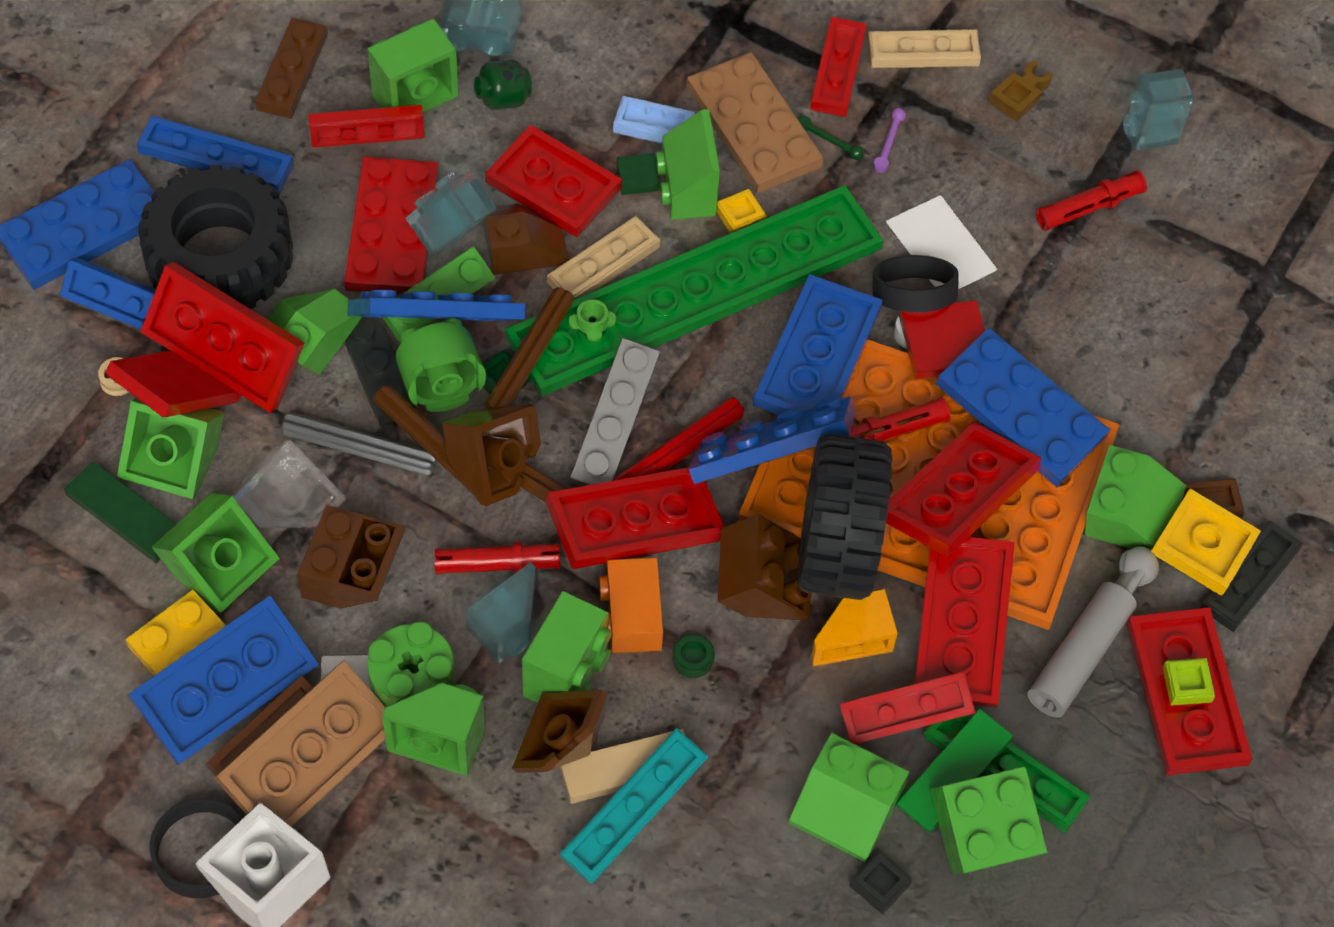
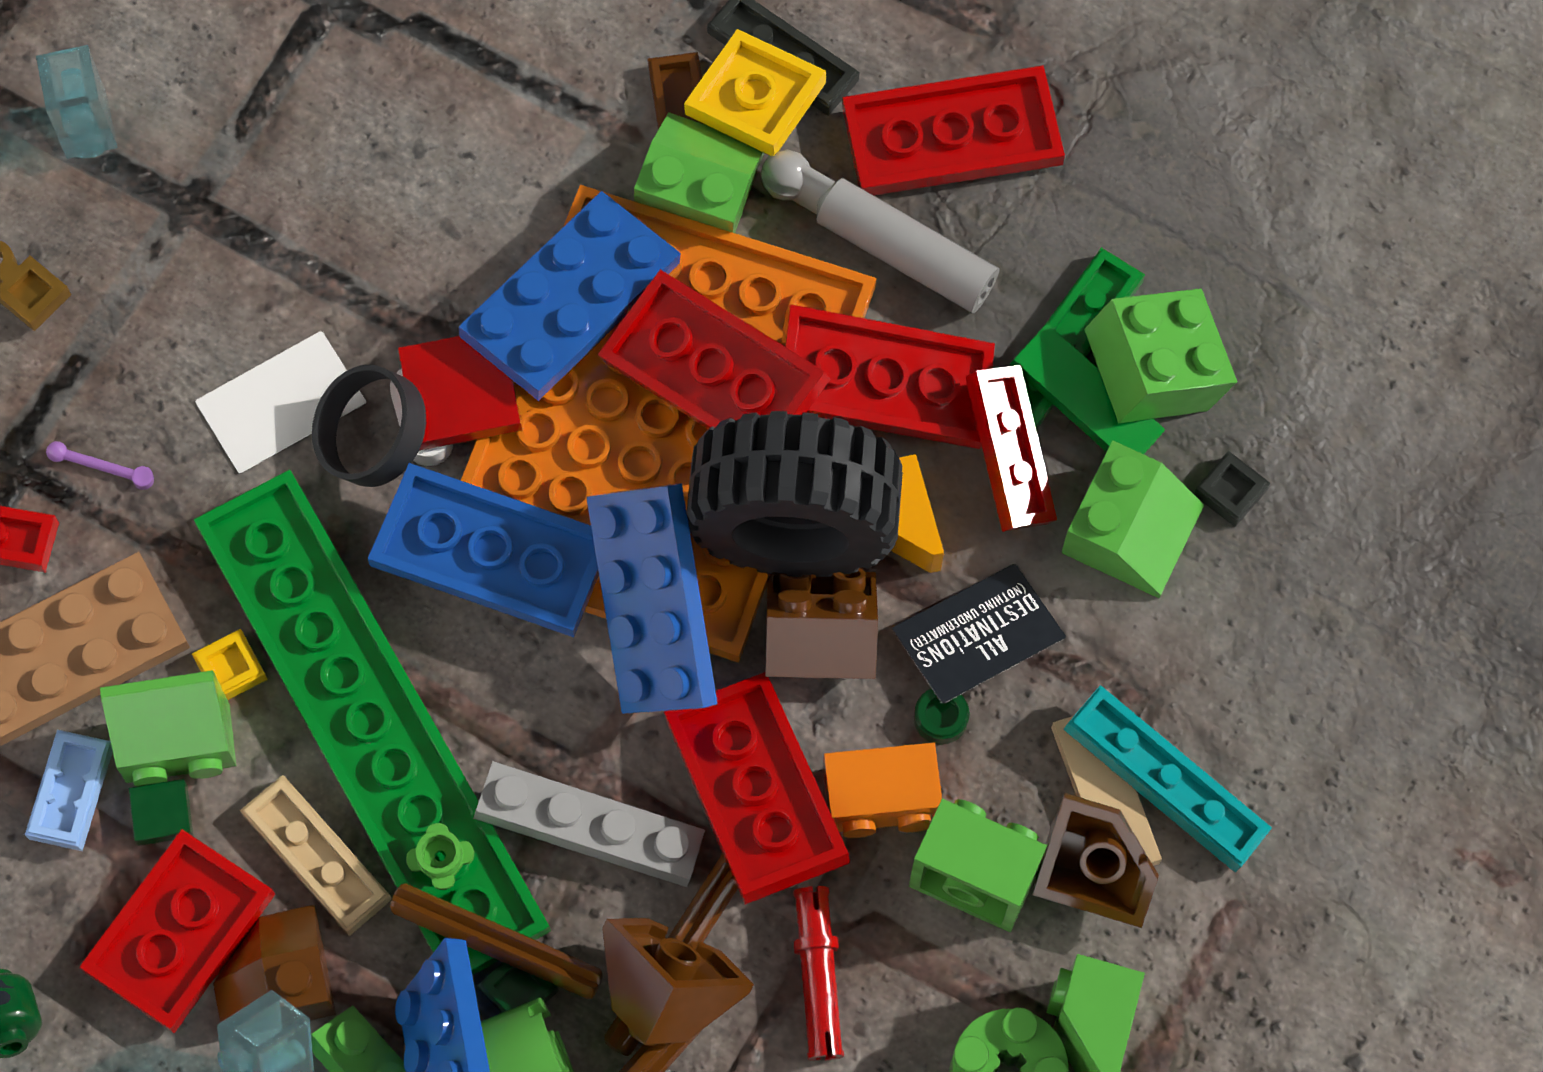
camera: 90 degrees left, 10 degrees up
clear light blue slope [465,562,536,663] -> none
red axle [613,397,744,481] -> none
dark green hinge [797,116,864,160] -> none
red pin [849,397,951,441] -> none
red pin [1035,170,1147,231] -> none
lime tile [1162,658,1215,706] -> none
none -> black sticker [892,564,1066,703]

